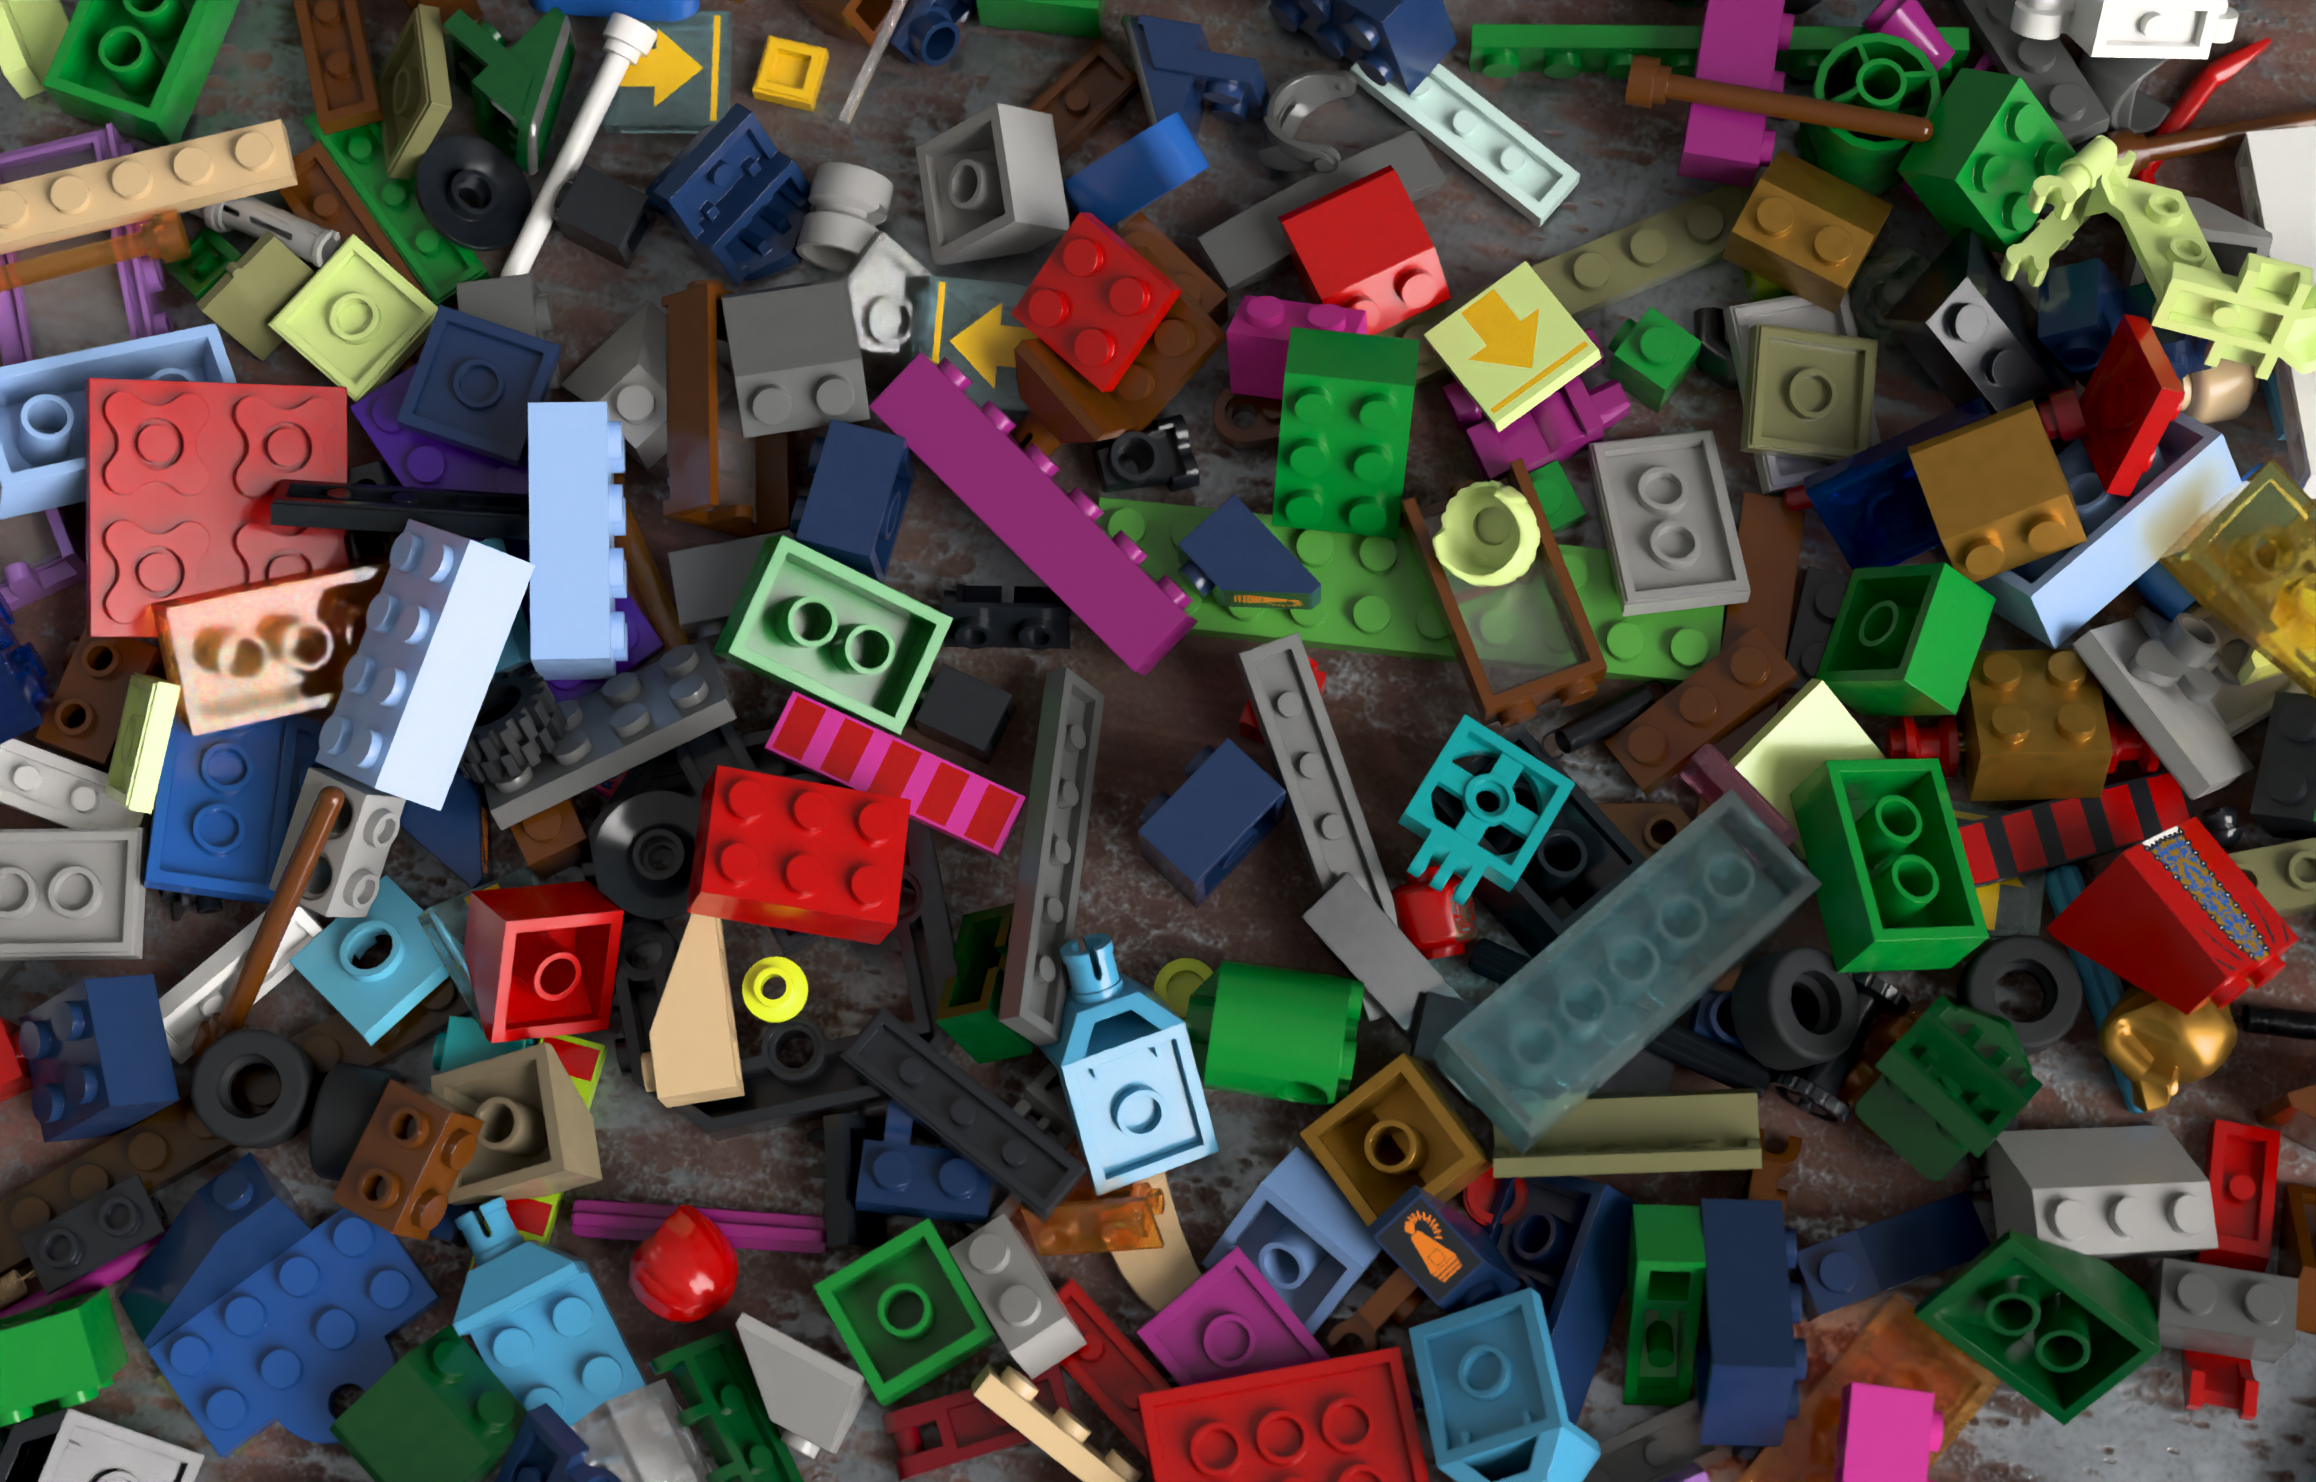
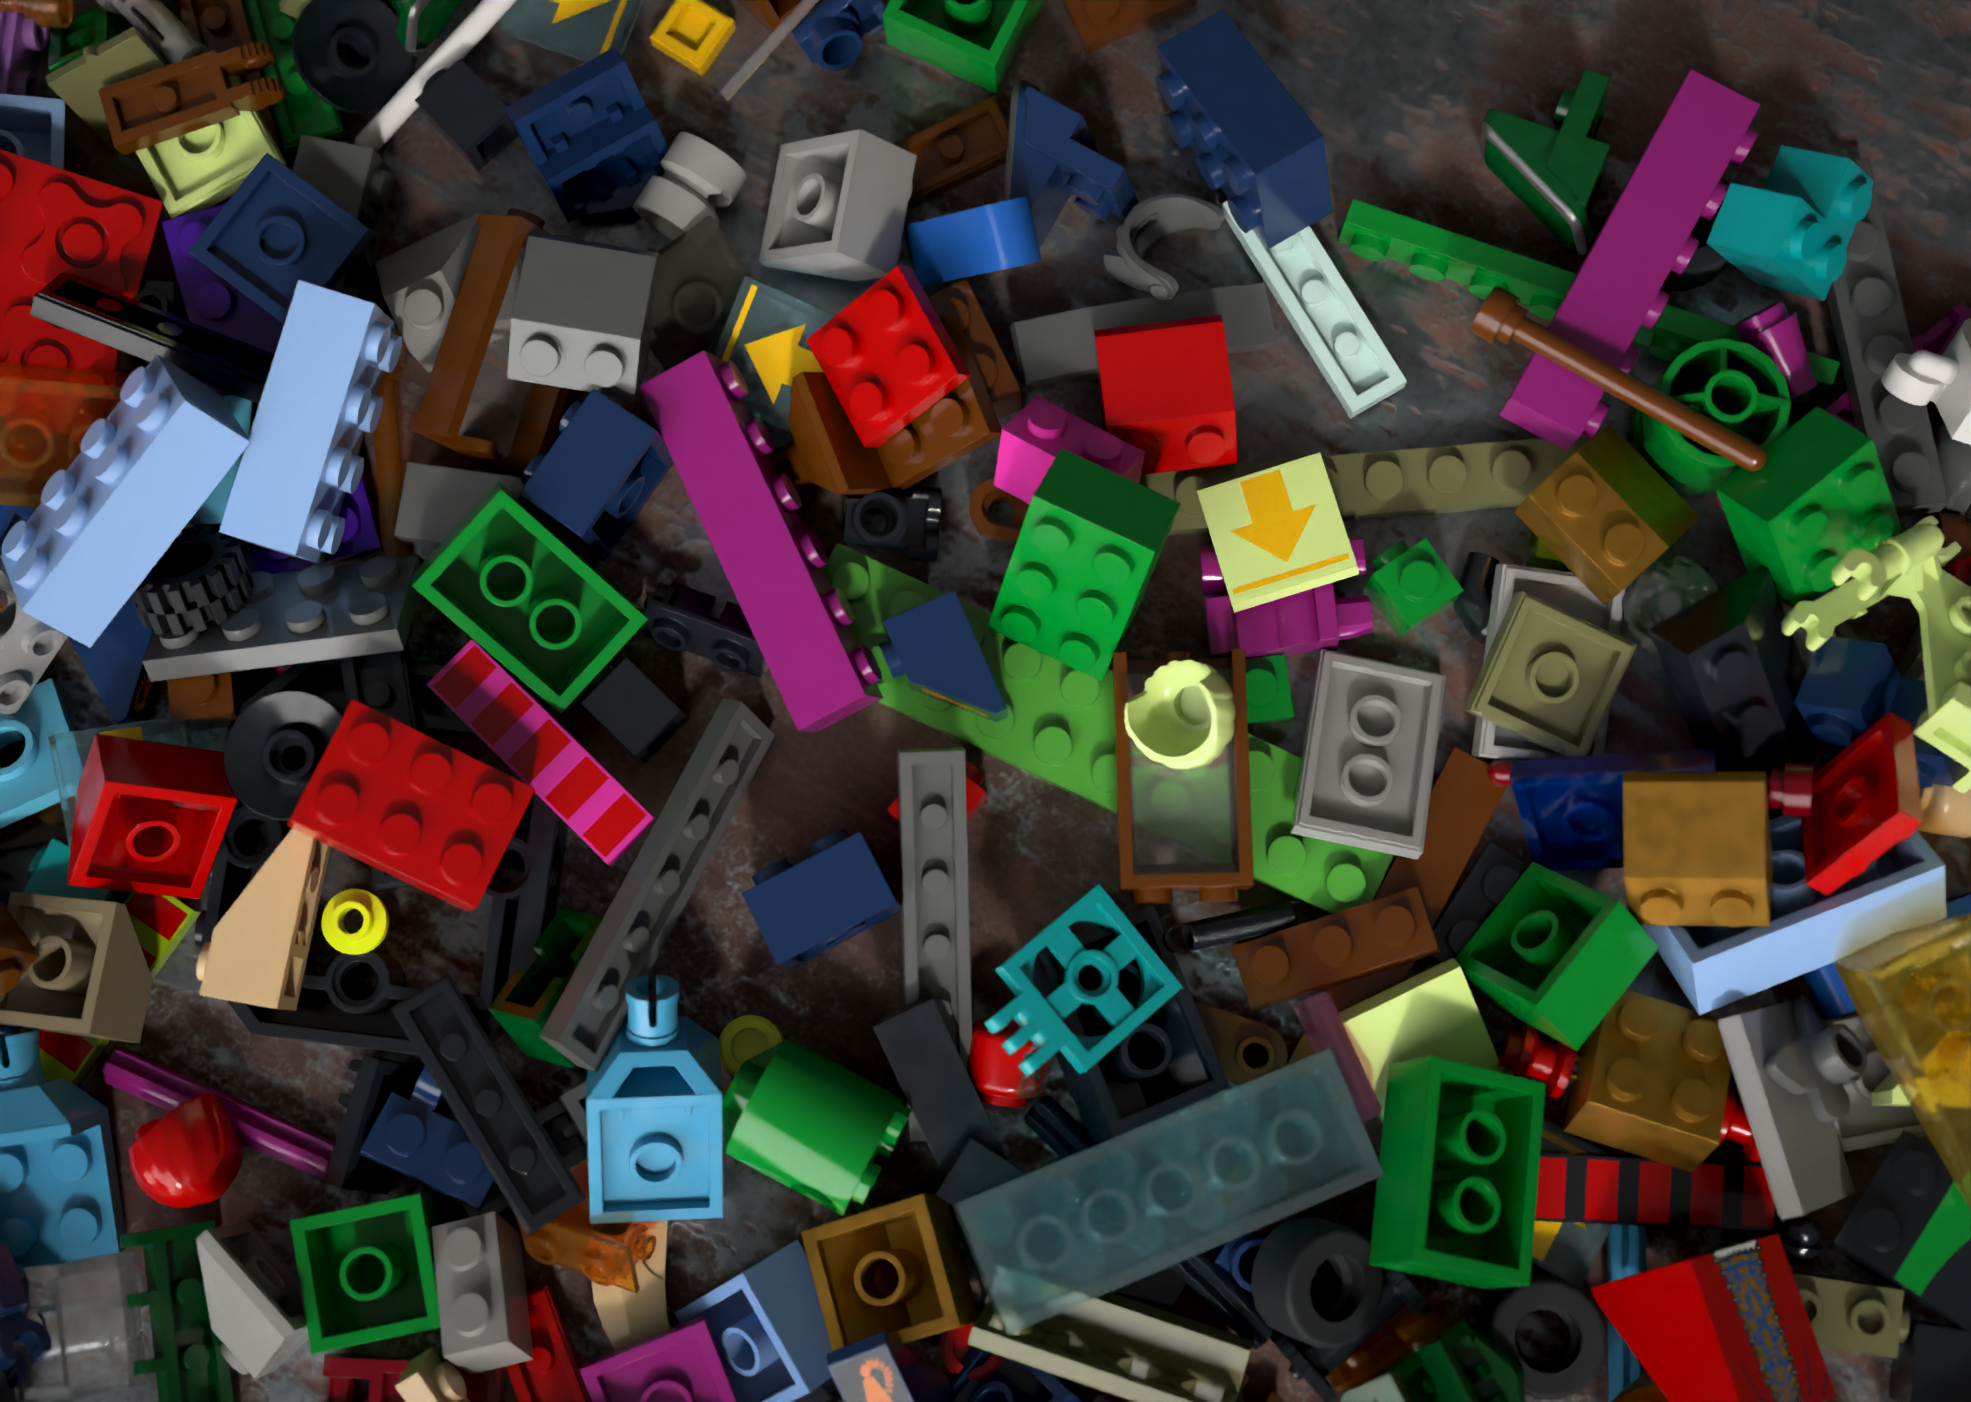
camera: 25 degrees right, 5 degrees up
none -> reddish brown hinge [98,41,285,155]

